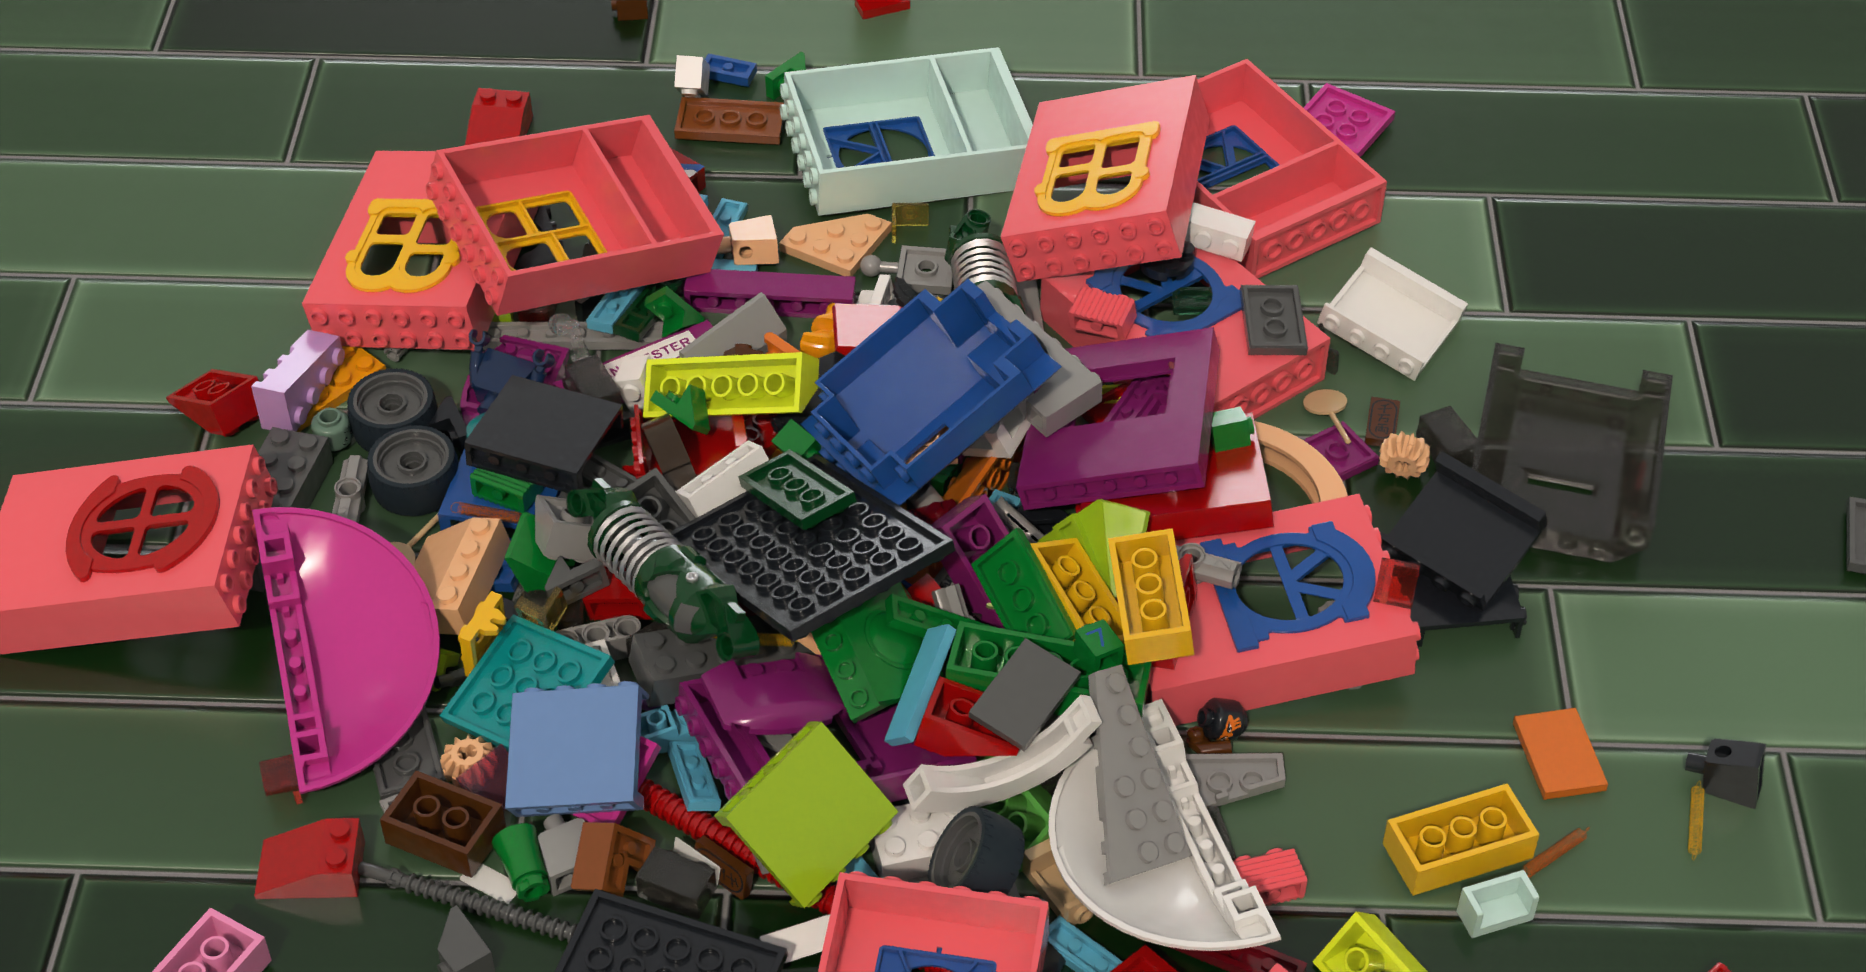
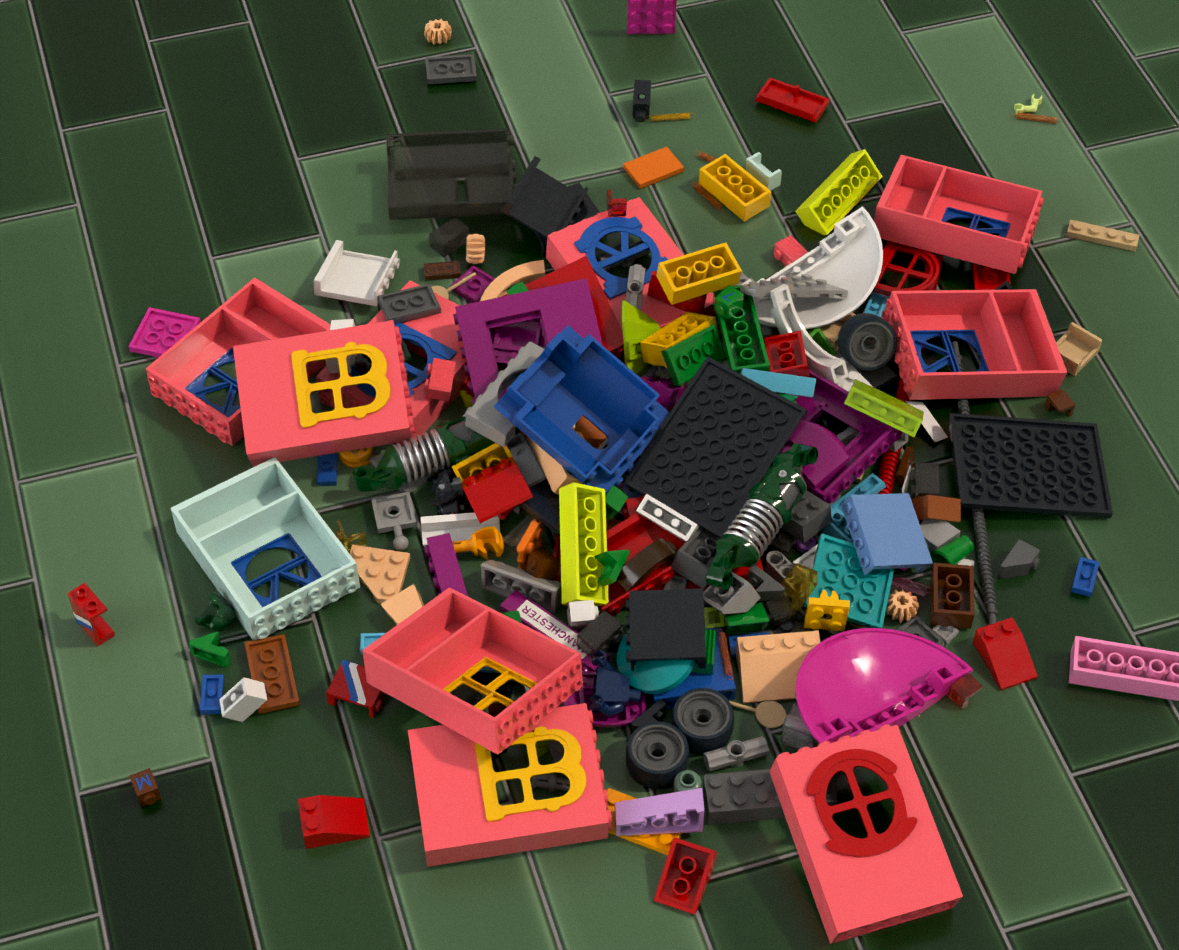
camera: 110 degrees left, 5 degrees up
dark green plate [738,449,857,530] -> none
dark grey tile [969,638,1081,752] -> none

